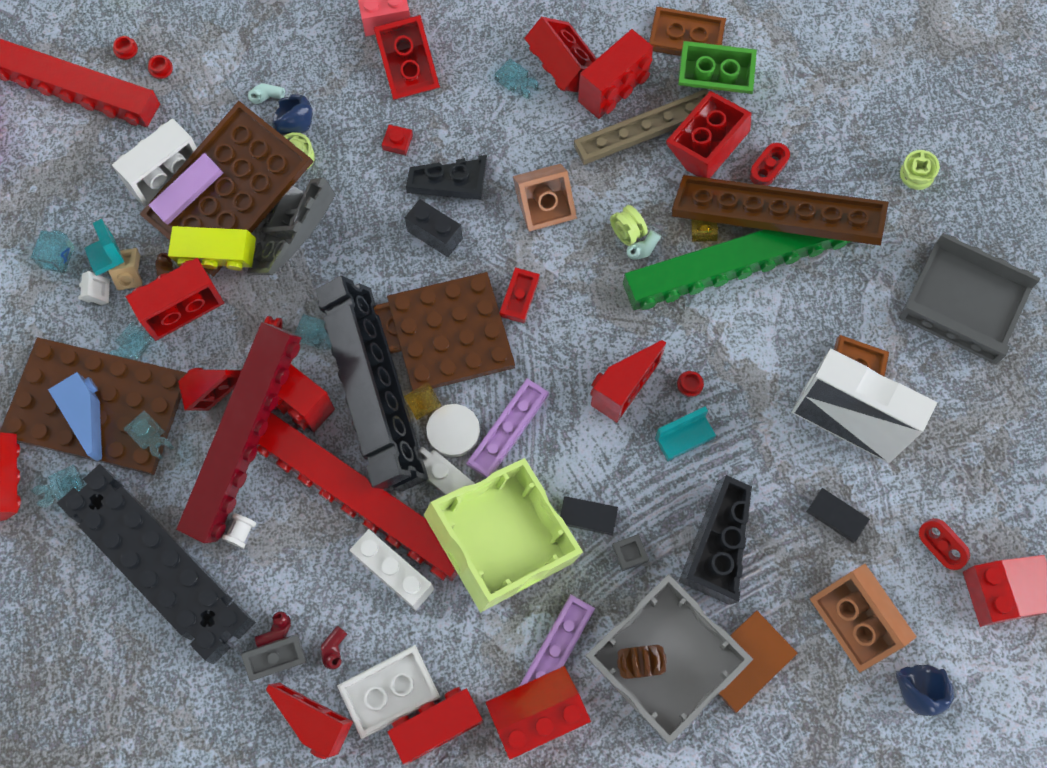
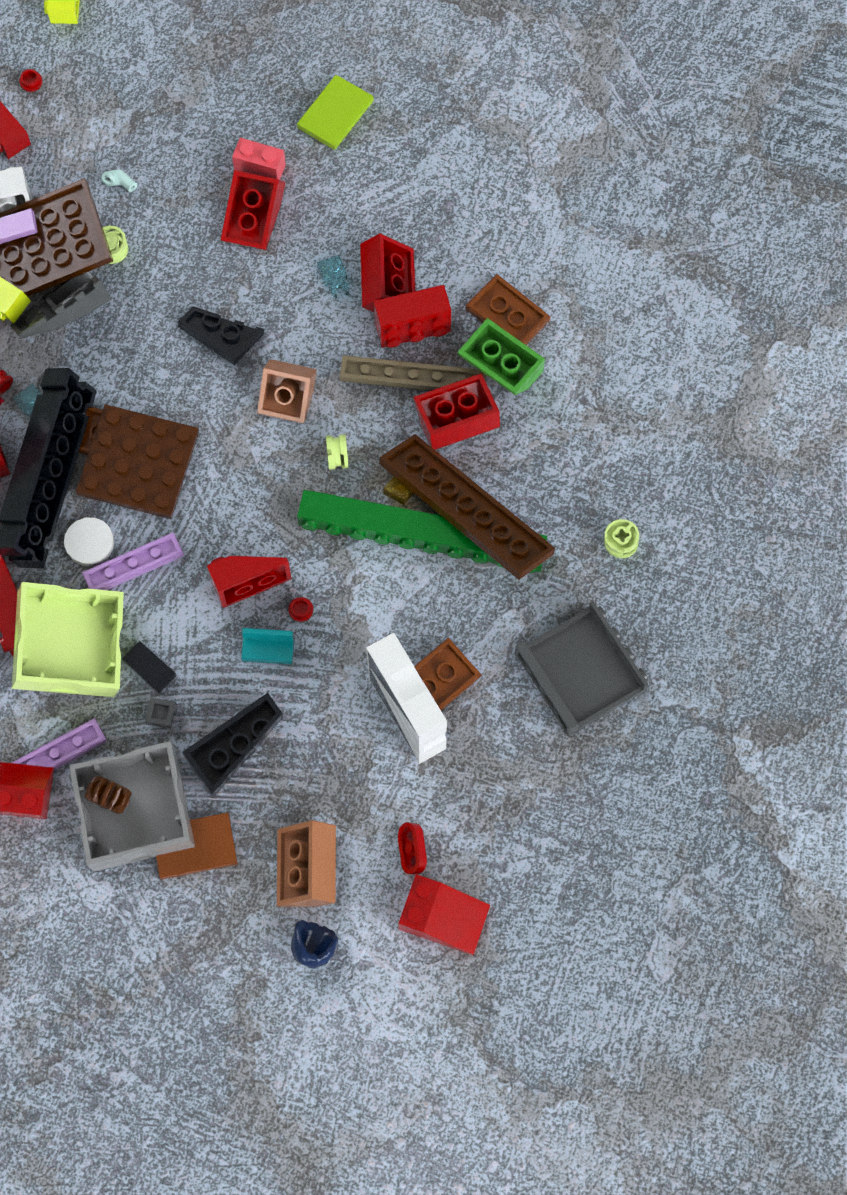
camera: 30 degrees right, 0 degrees up
red plate [148,55,173,79] -> none
dark blue hair [272,94,313,135] -> none
red plate [382,124,413,156] -> none
black brick [404,199,463,257] -> none
clear yellow plate [404,383,442,420] -> none
white hinge [418,447,475,495] -> none
red plate [499,267,540,324] -> none
light aqua arm [627,230,661,260] -> none
red plate [749,143,790,186] -> none
black tile [806,488,870,543] -> none

